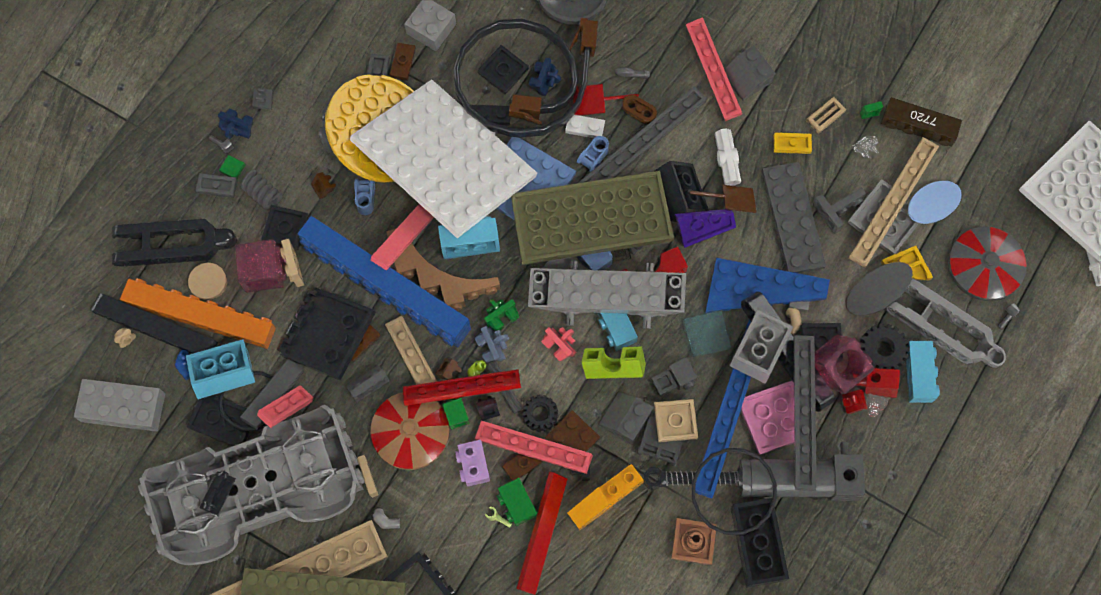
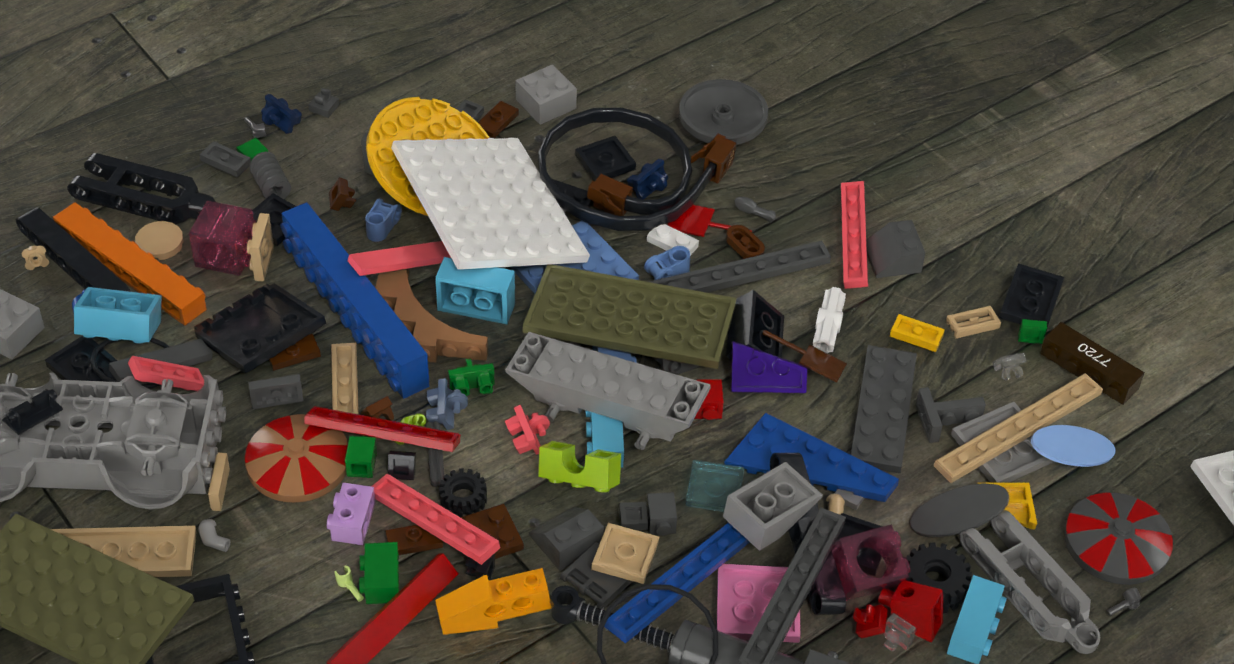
camera: 20 degrees right, 25 degrees down
none -> black plate [999,263,1064,331]

